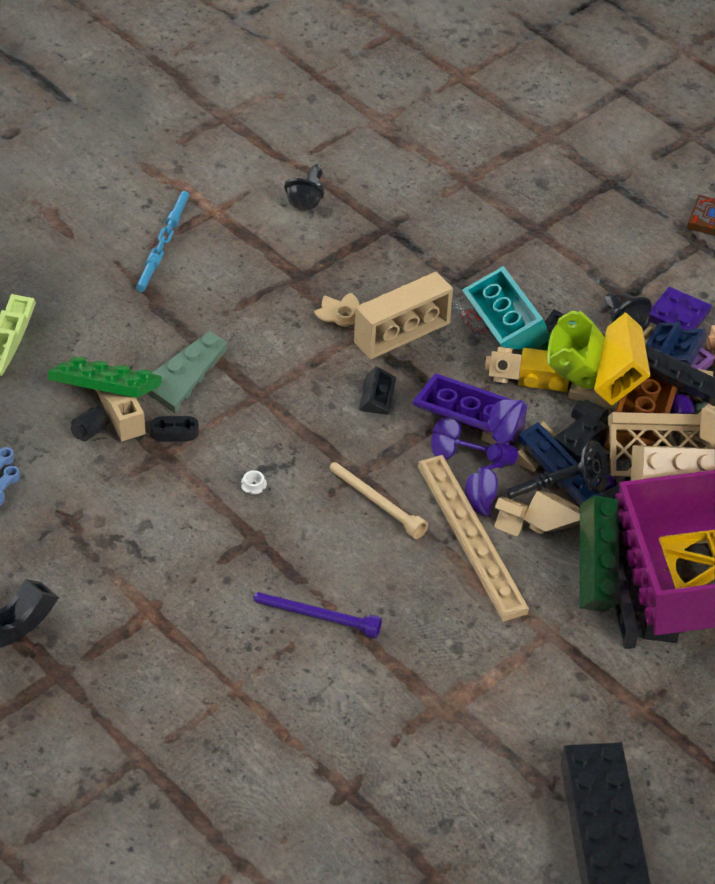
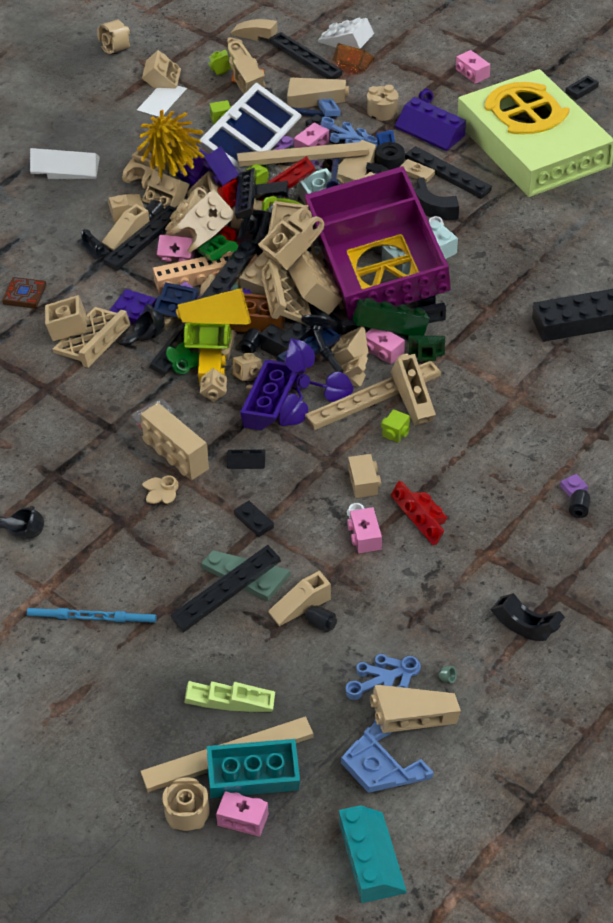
camera: 95 degrees left, 0 degrees up
green plate [48,357,162,398] -> none
black beam [150,416,199,442] -> none
dark purple piece [253,592,382,639] -> none
tan piece [330,462,428,539] -> none
teal slope [462,266,550,350] -> none
none -> tan brick [45,295,87,341]
none -> tan fence [52,307,131,368]
none -> black plate [170,545,281,633]
none -> tan brick [233,353,262,381]
none -> black plate [234,501,274,537]
none -> bright pink brick [347,507,382,553]
none -> tan brick [348,454,381,498]
none -> bright pink brick [366,328,405,364]
none -> lime brick [381,409,410,443]
none -> tan slope [390,354,436,426]
none -> red bracket [391,481,448,545]
none -> dark green brick [408,336,445,361]
none -> medium lavender plate [560,474,588,498]
none -> black brick [569,489,591,518]

